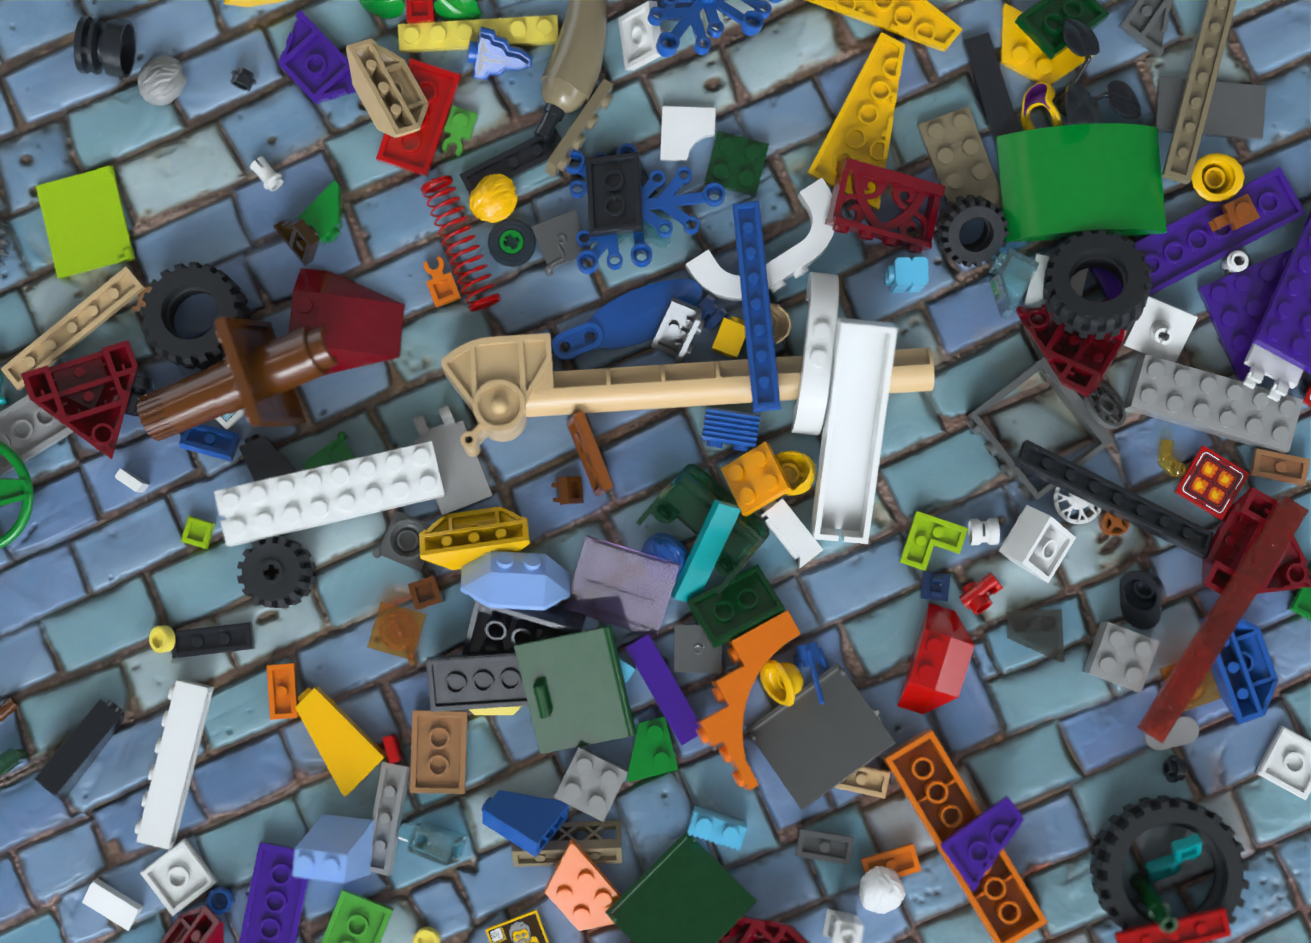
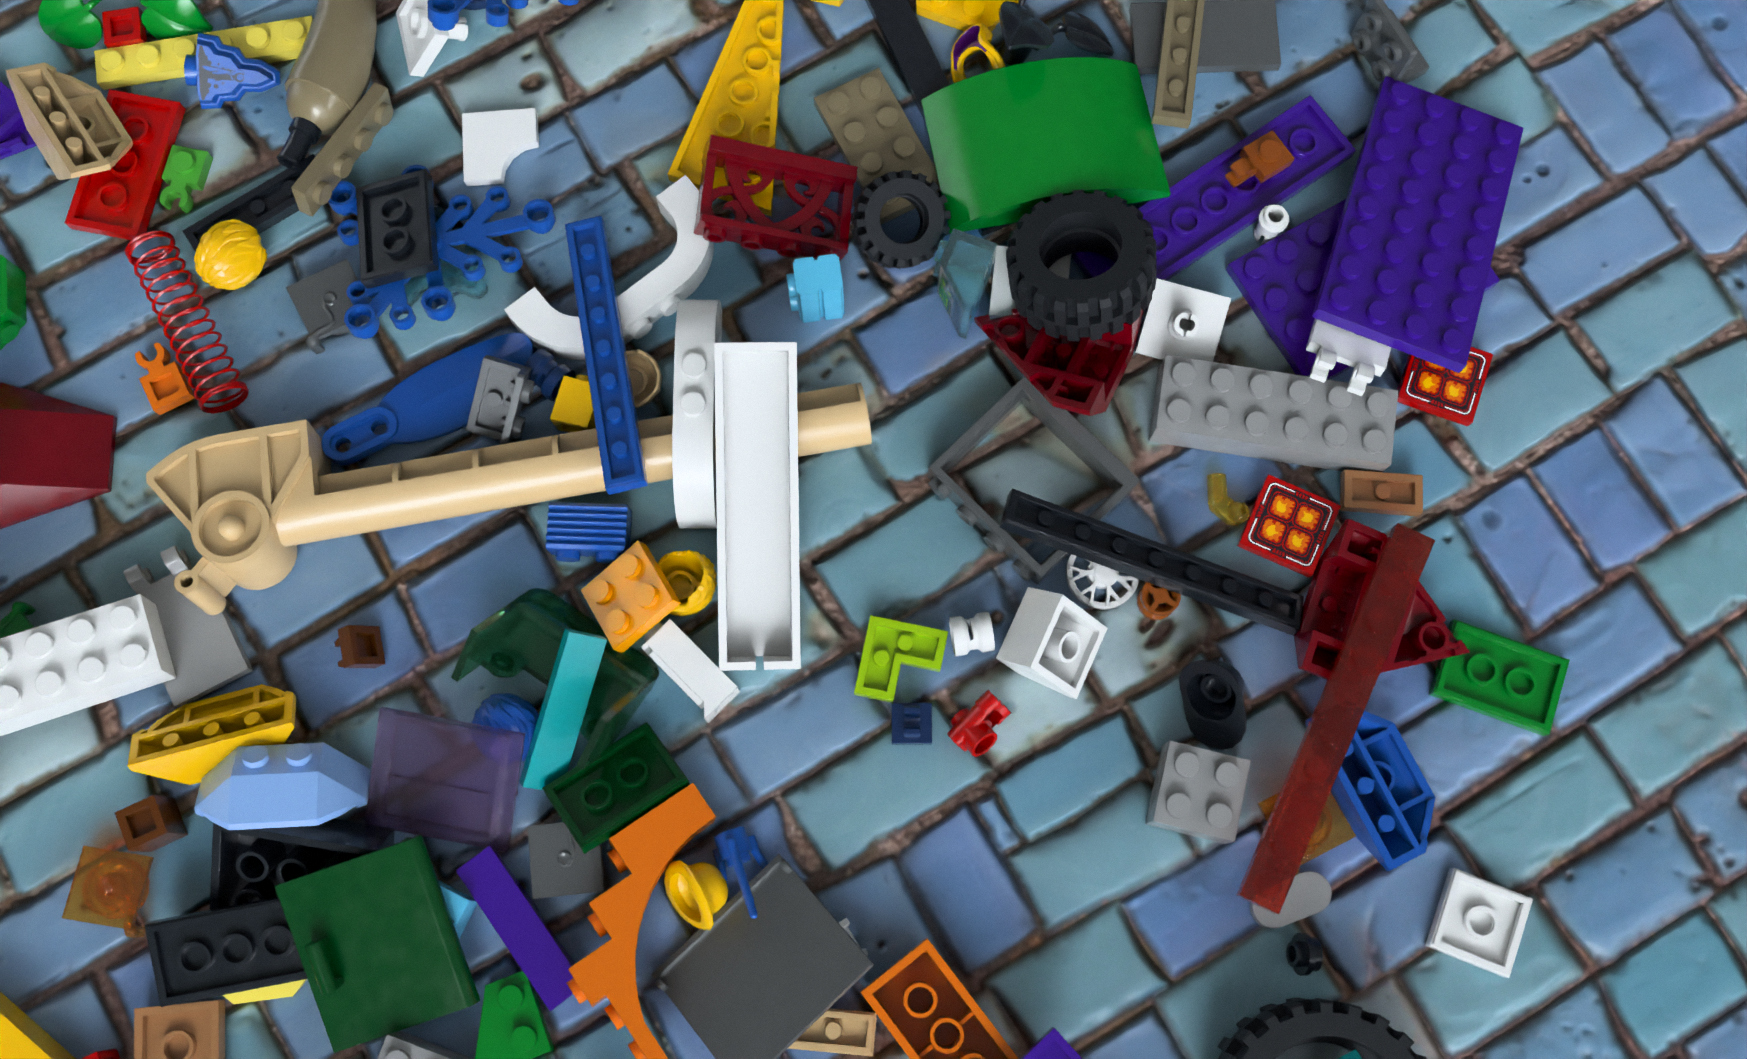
camera: 10 degrees left, 10 degrees down
dark grey hat [372,510,431,572] -> none
black bush [488,218,536,267] -> none
dark orange tile [566,411,613,497] -> none
dark green plate [704,131,769,197] -> none
red wedge [897,603,975,714] -> none
clear smoke wing [1005,609,1064,662] -> none
dark grey wheel [1084,383,1126,429] -> none
yellow hat [1191,153,1245,202] -> none

